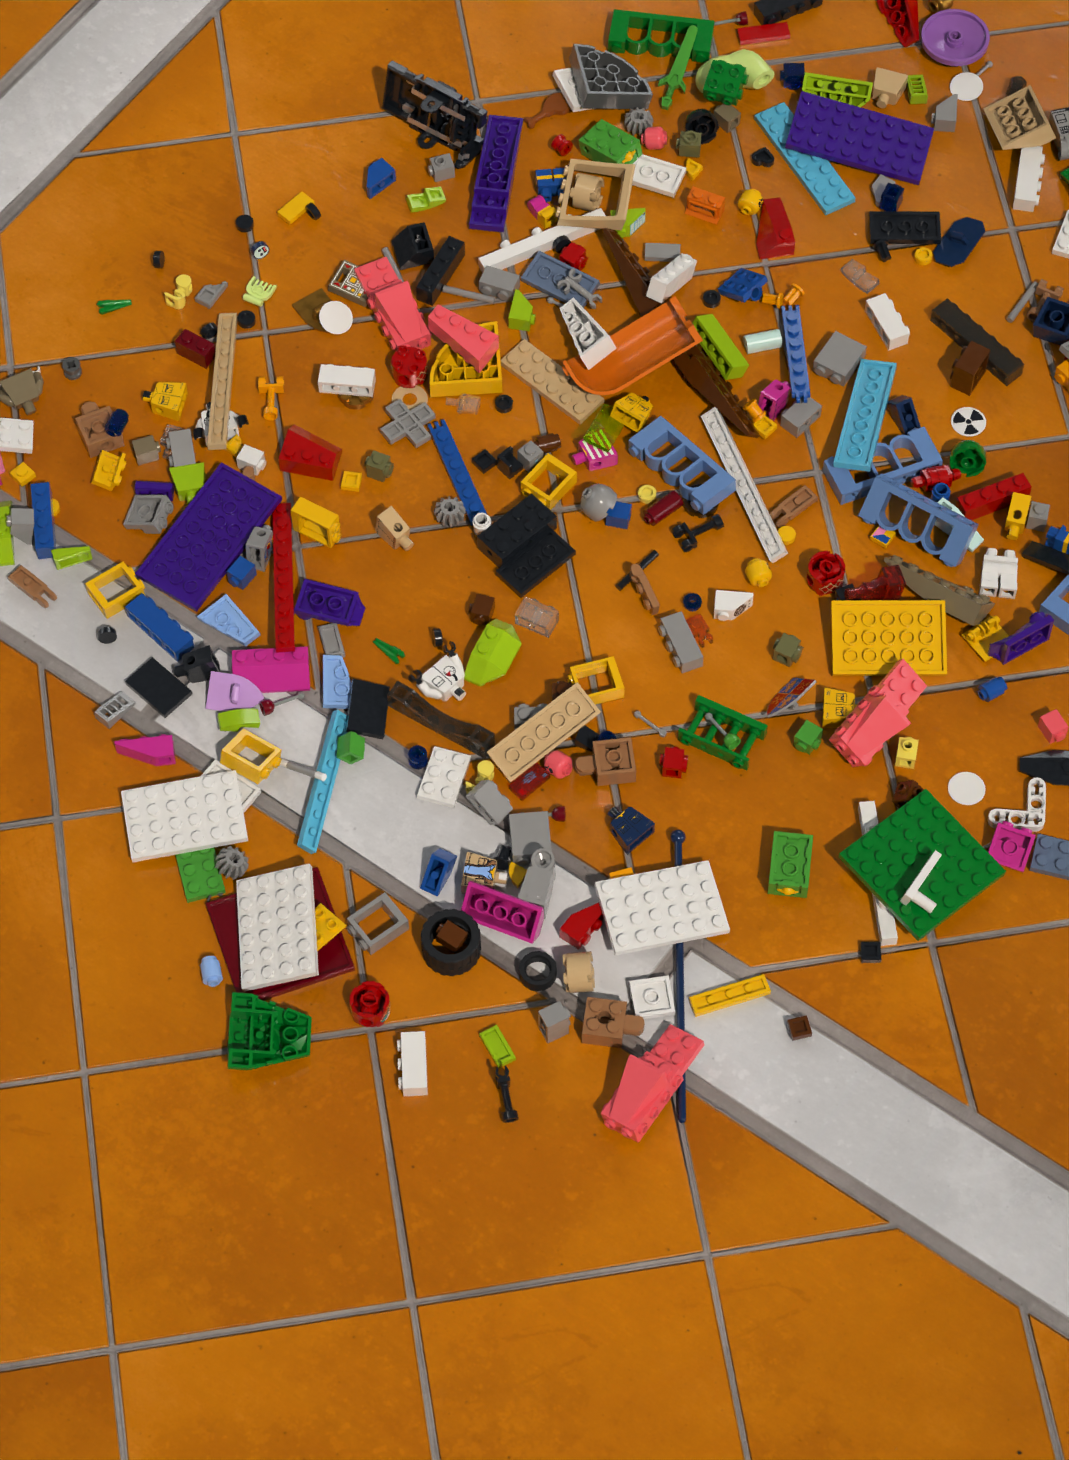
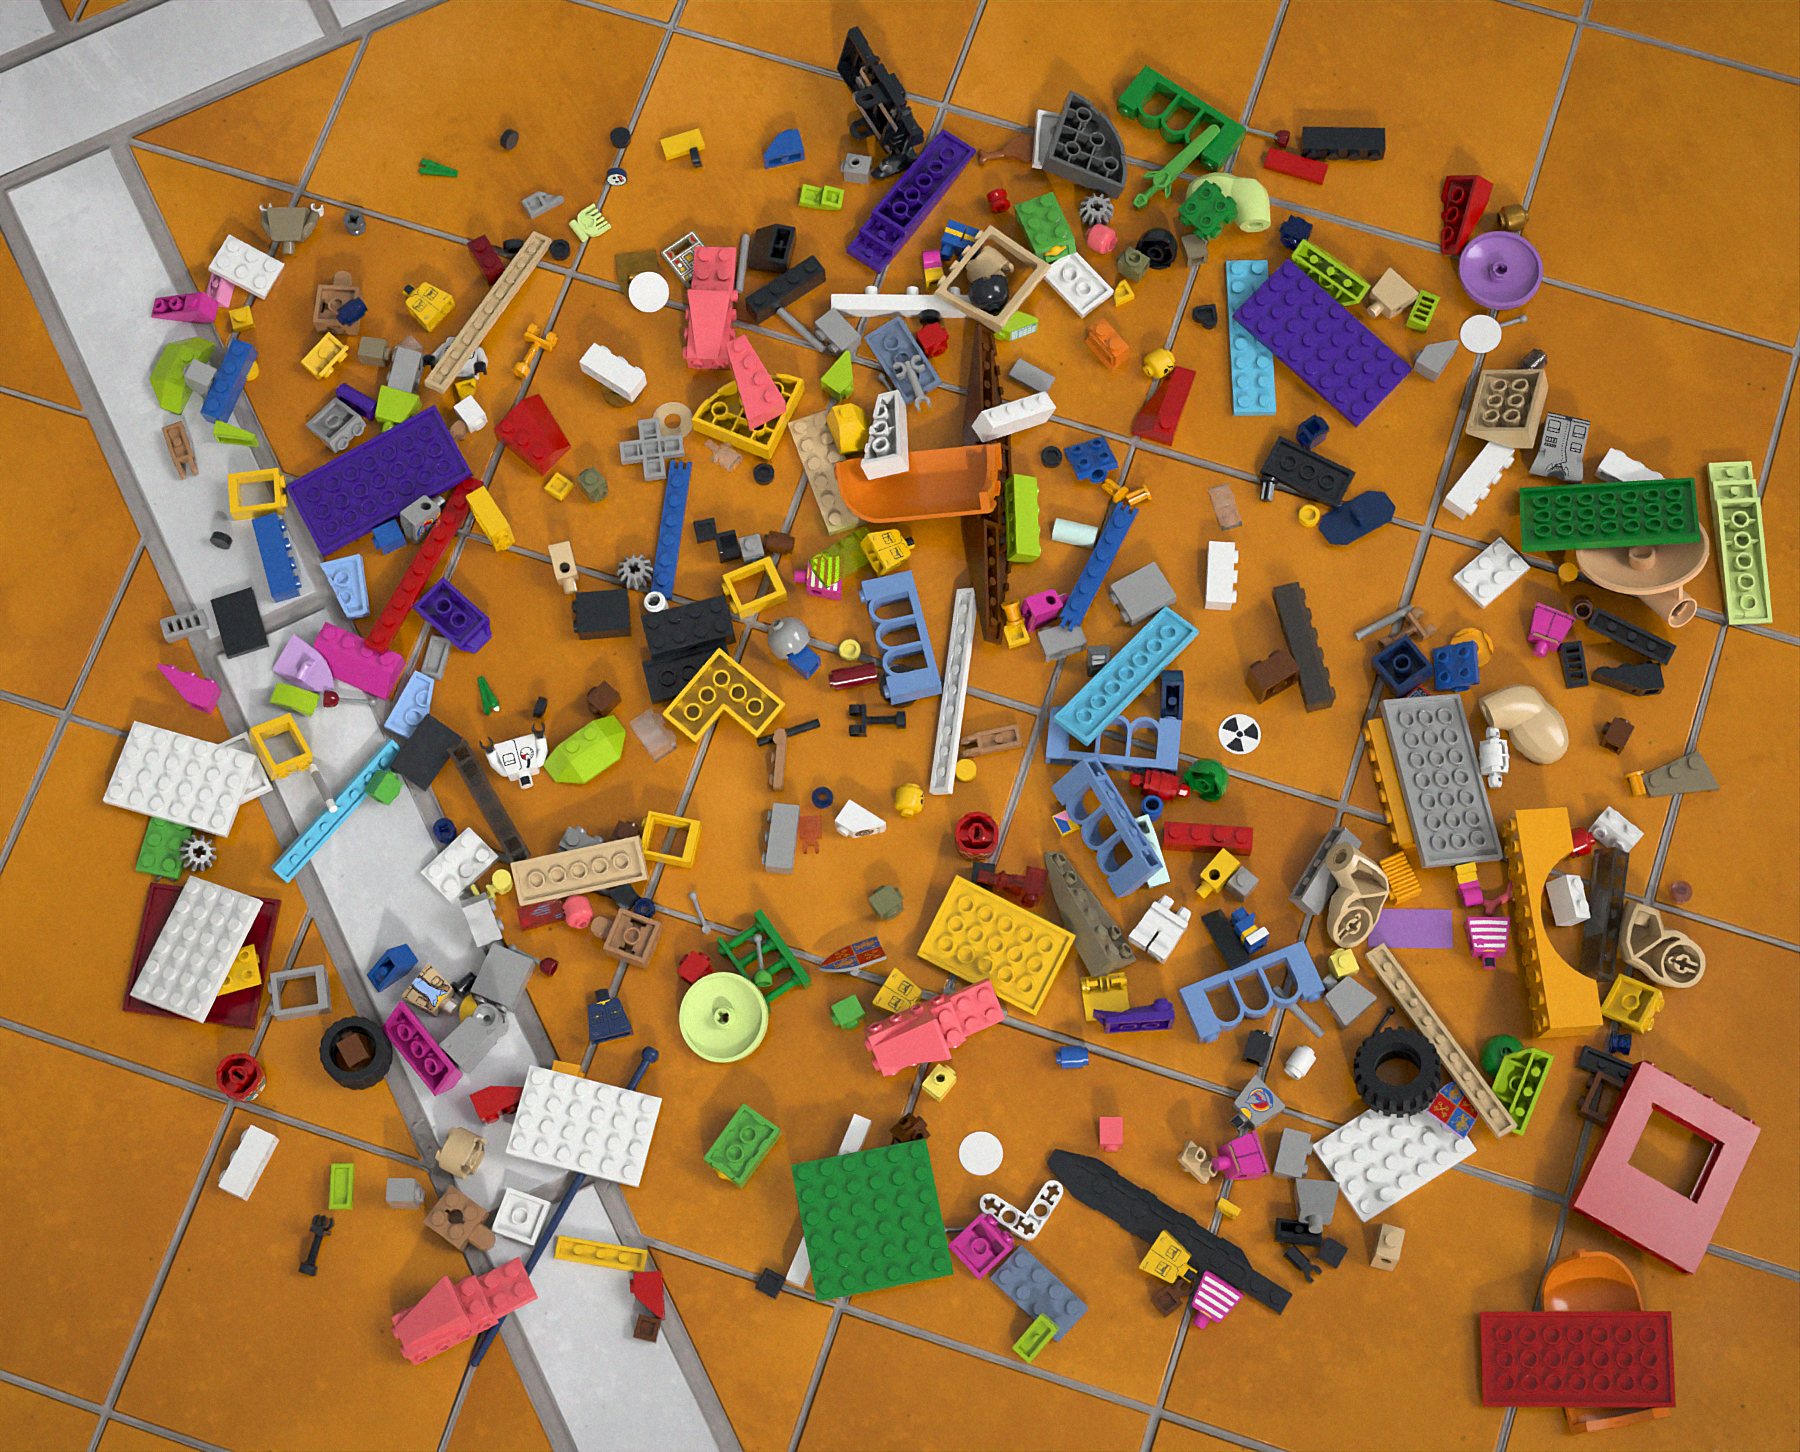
camera: 30 degrees right, 10 degrees up
light yellow leg [164,274,192,309] -> none
black torso [174,645,221,683] -> none
light blue brick [200,956,223,987] -> none
green wedge [227,992,312,1070] -> none
red brick [391,345,428,388] -> none
black tyre [519,951,557,991] -> none
light grey tile [871,174,896,207] -> none
white piece [900,850,942,914] -> none
none -> black brick [572,589,631,640]
none -> red slope [630,1271,665,1320]
none -> yellow brick [662,648,786,744]
none -> yellowish green dish [679,972,768,1063]
none -> yellow slope [826,403,871,456]
none -> black cylinder [967,274,1010,314]
none -> dark grey slope [1086,645,1110,677]

